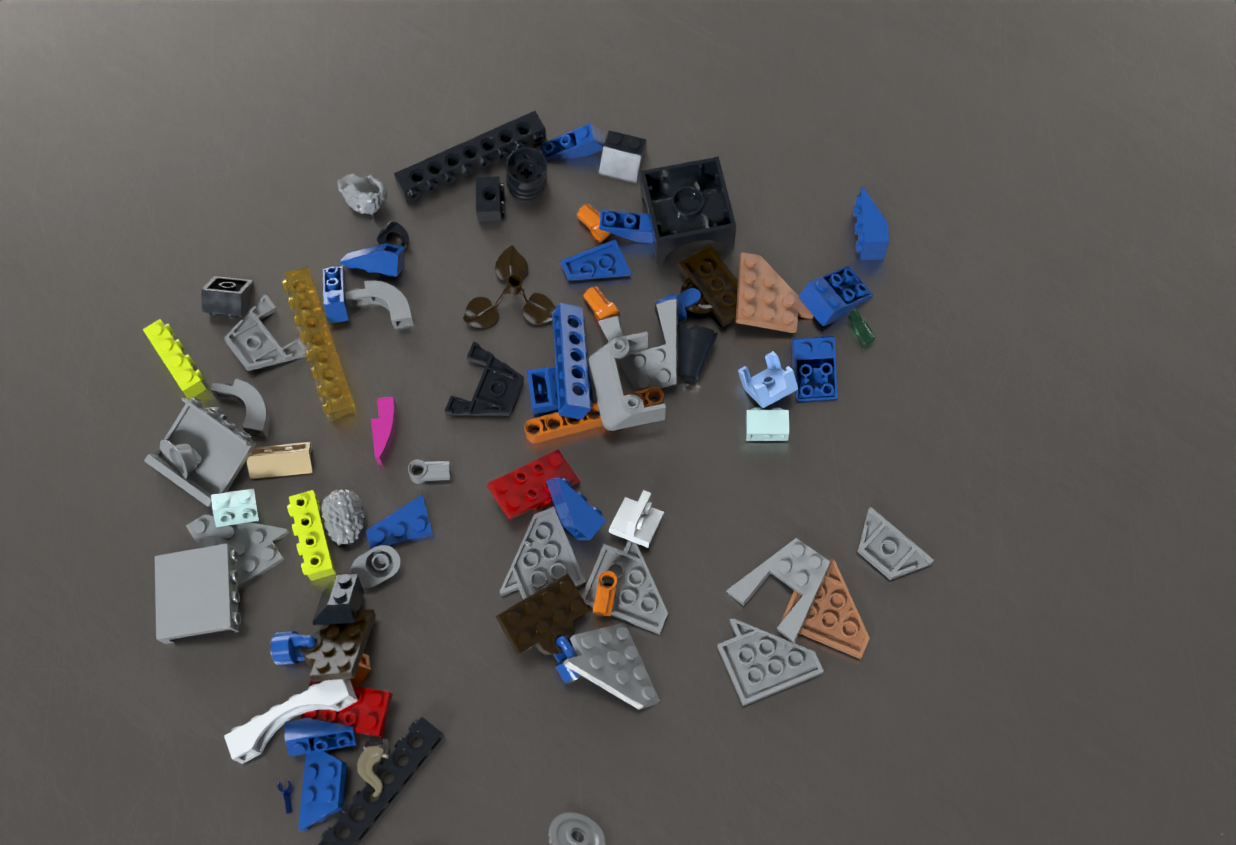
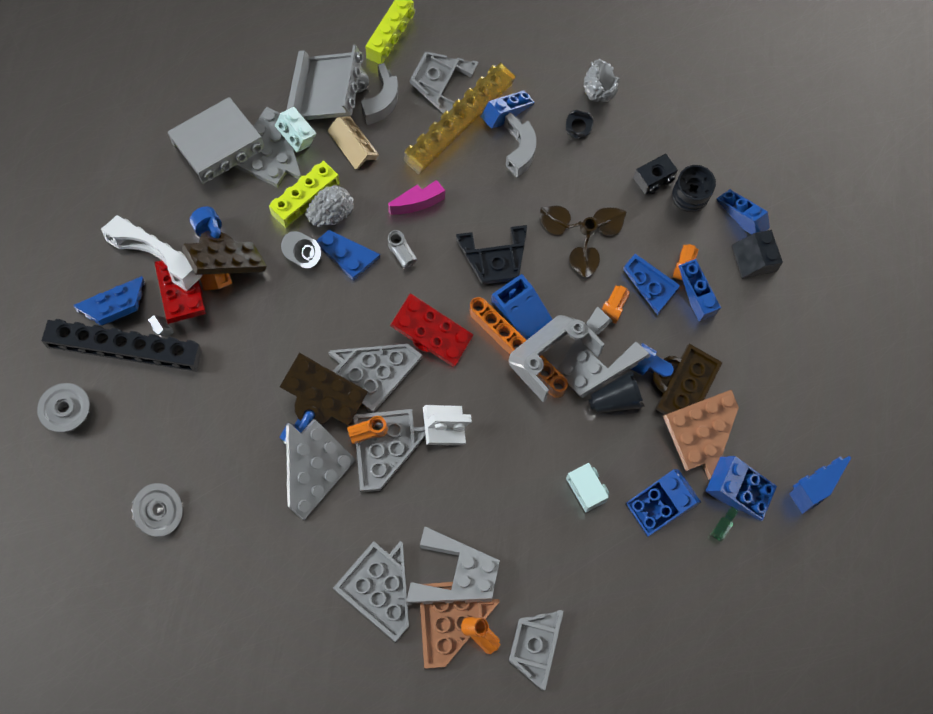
camera: 55 degrees right, 0 degrees up
light grey piece [160,439,202,479] -> none
black slope [201,276,253,318] -> none
clear blue hand [277,780,293,814] -> none
blue slope [285,718,356,757] -> none
black slope [312,574,364,625] -> none
blue slope [340,243,405,277] -> none
dark tan piece [357,745,389,798] -> none
black brick [394,110,546,201] -> none
blue slope [546,477,606,540] -> none
blue brick [552,303,592,420] -> none
black piece [640,156,736,263] -> none
light blue panel [738,351,798,408] -> none
none -> orange piece [461,617,501,654]

